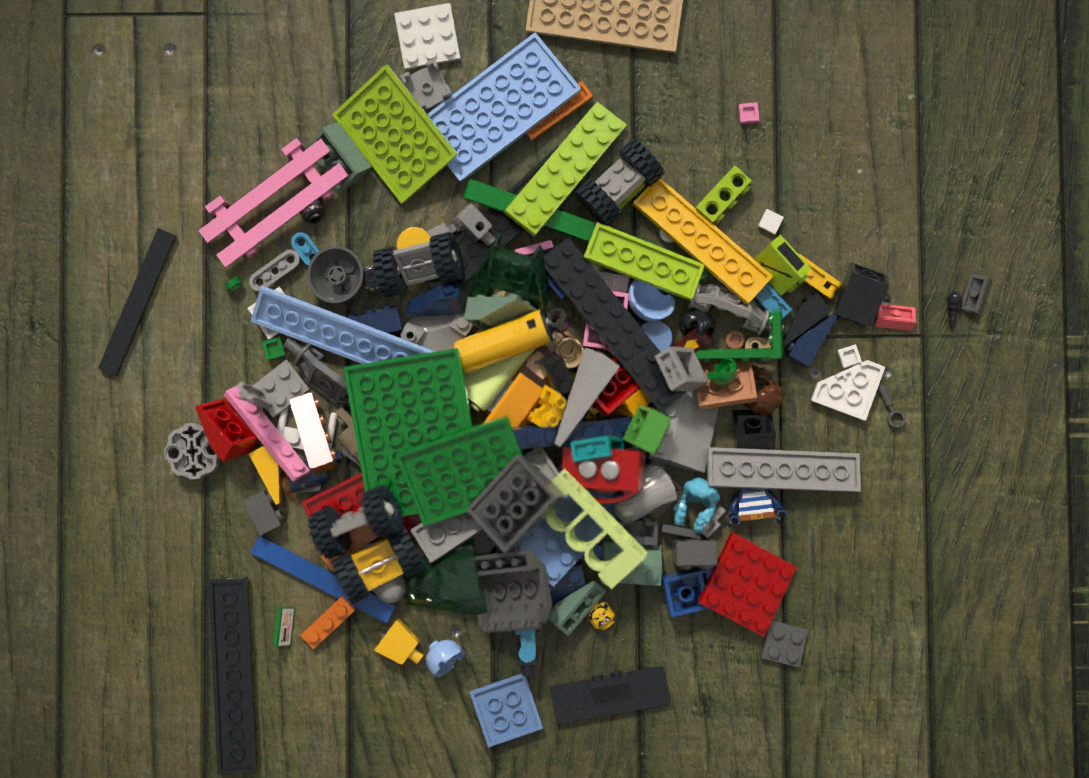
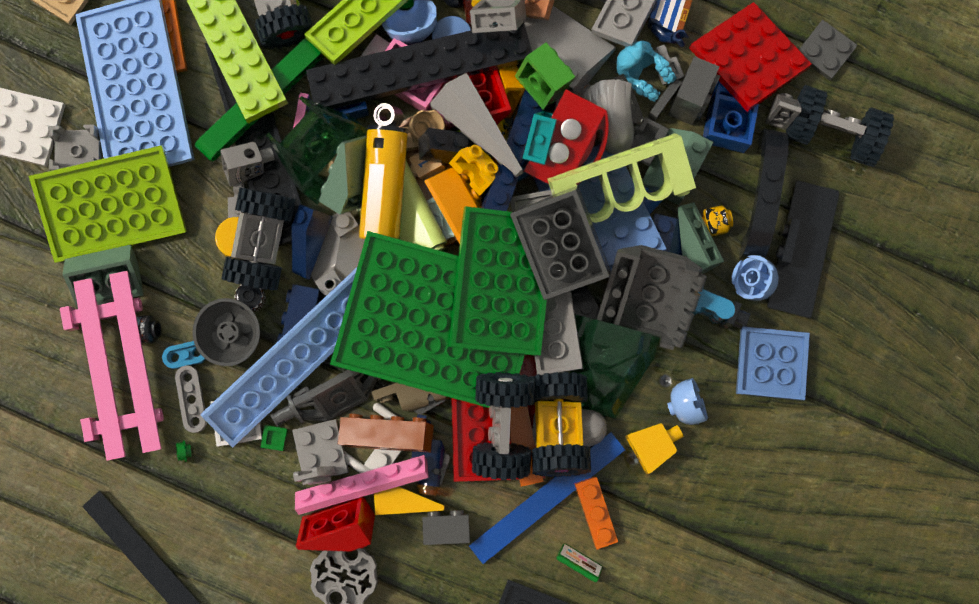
camera: 70 degrees left, 5 degrees down
none -> light blue cylinder [732,255,779,301]
none -> black arch [739,129,789,260]
none -> light grey slope [765,93,802,130]
none -> black plate [786,85,894,167]

